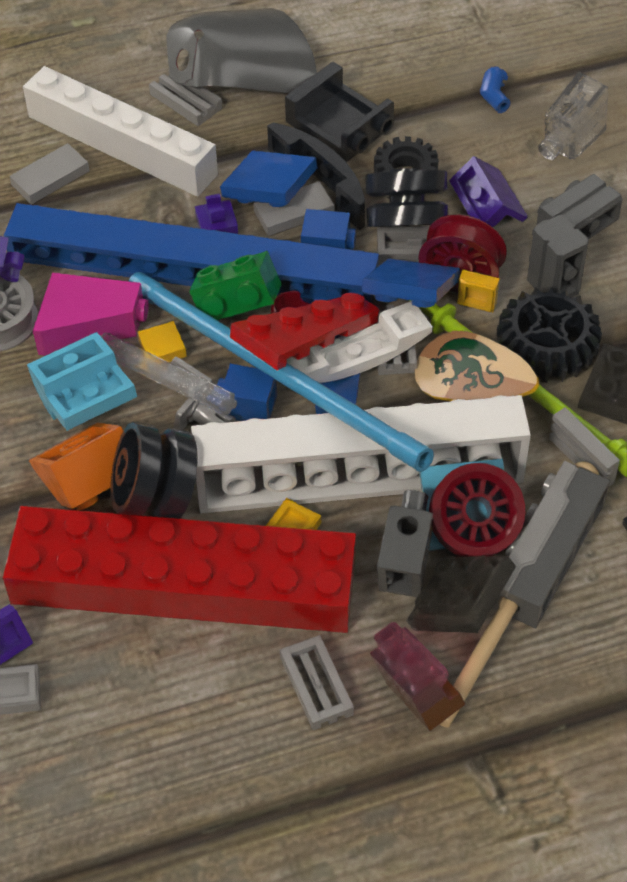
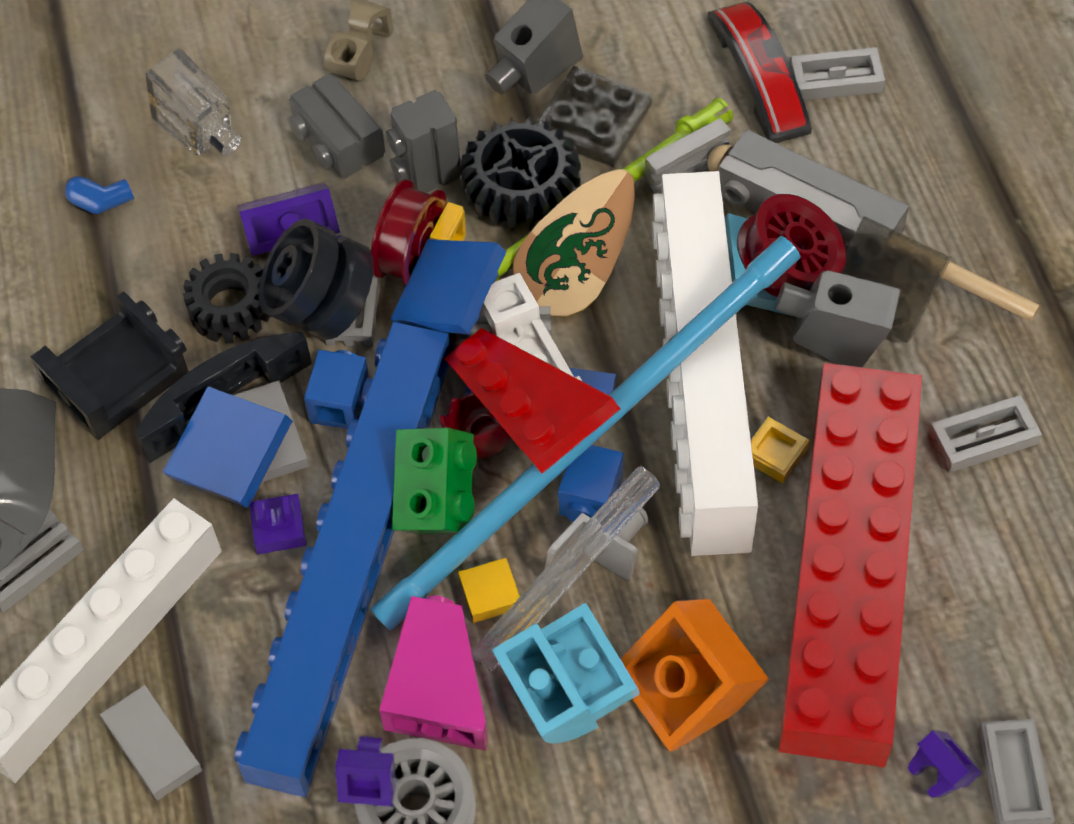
camera: 85 degrees left, 5 degrees up
black wheel [110,422,198,519] -> none
clear pink hips [370,622,466,731] -> none

